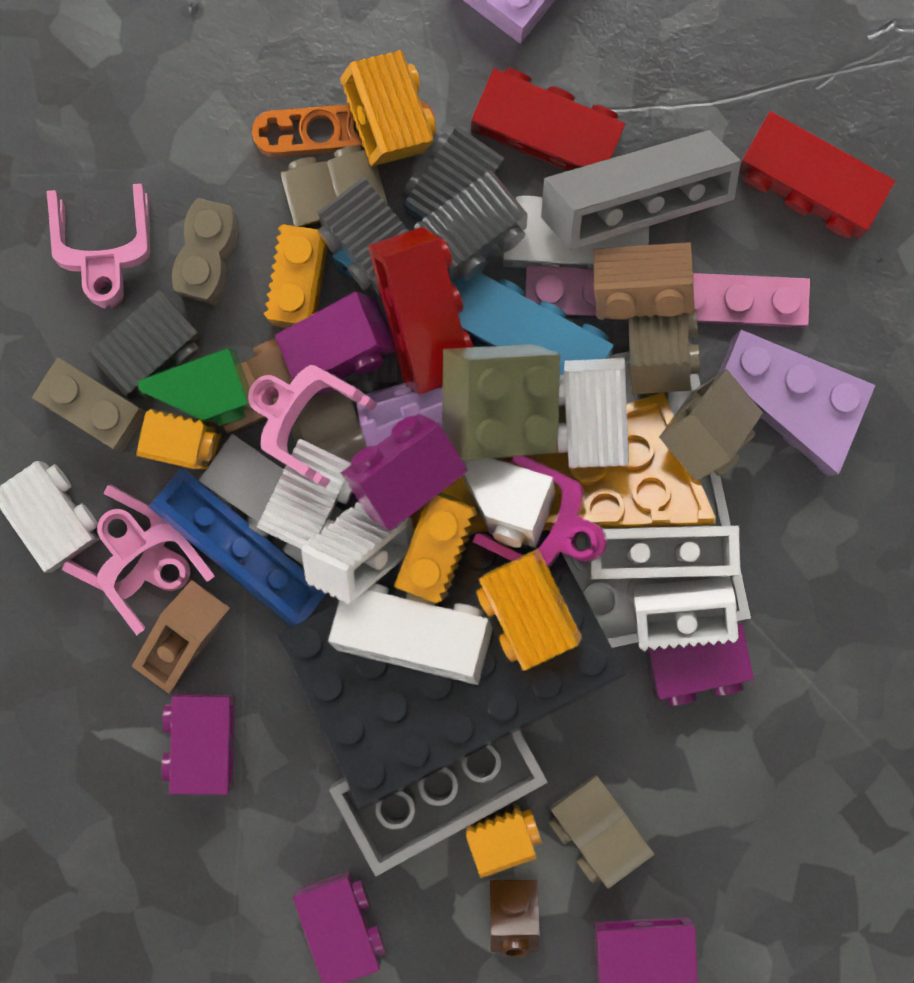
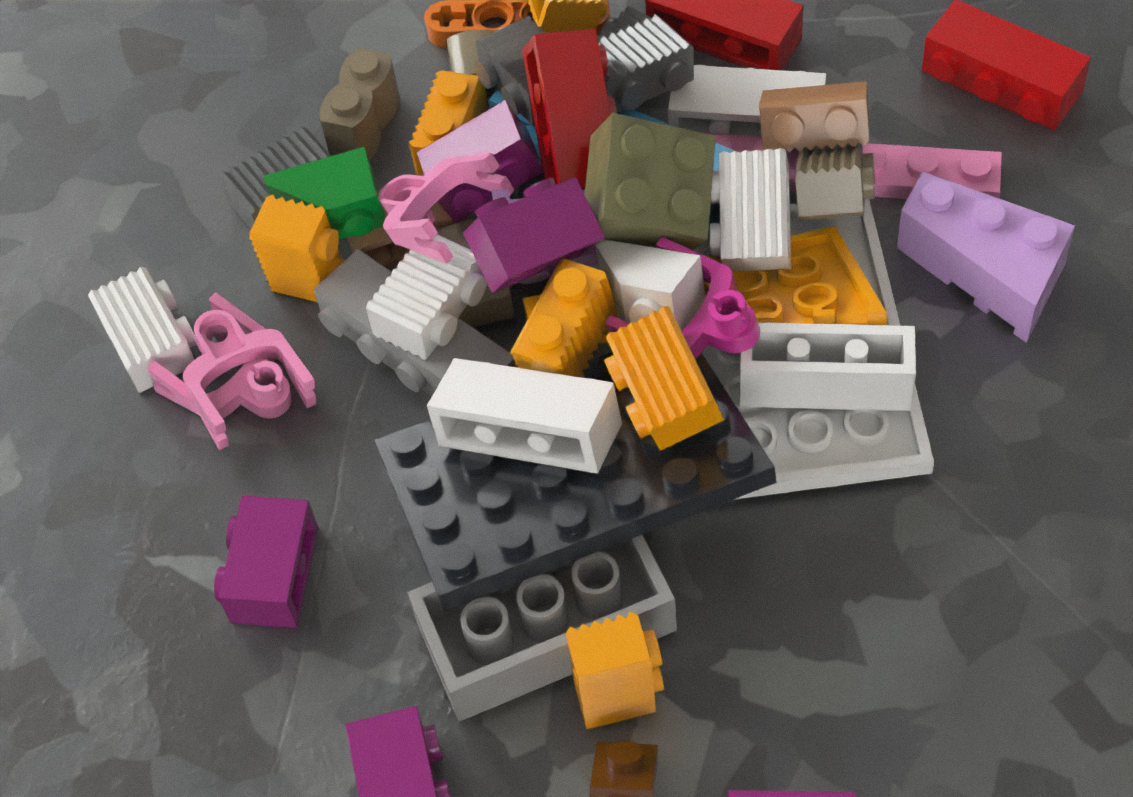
camera: 15 degrees right, 30 degrees down
dark tan brick [32,357,146,452] -> none
bright pink piece [47,184,150,309] -> none
medium nougat slope [132,580,230,694] -> none
blue plate [148,467,328,627] -> none
white brick [301,502,413,605] -> none
light grey brick [541,130,741,250] -> none
dark tan brick [548,773,655,889] -> none
white brick [633,577,738,651] -> none
magenta brick [645,622,754,706] -> none
dark tan brick [659,369,763,482] -> none

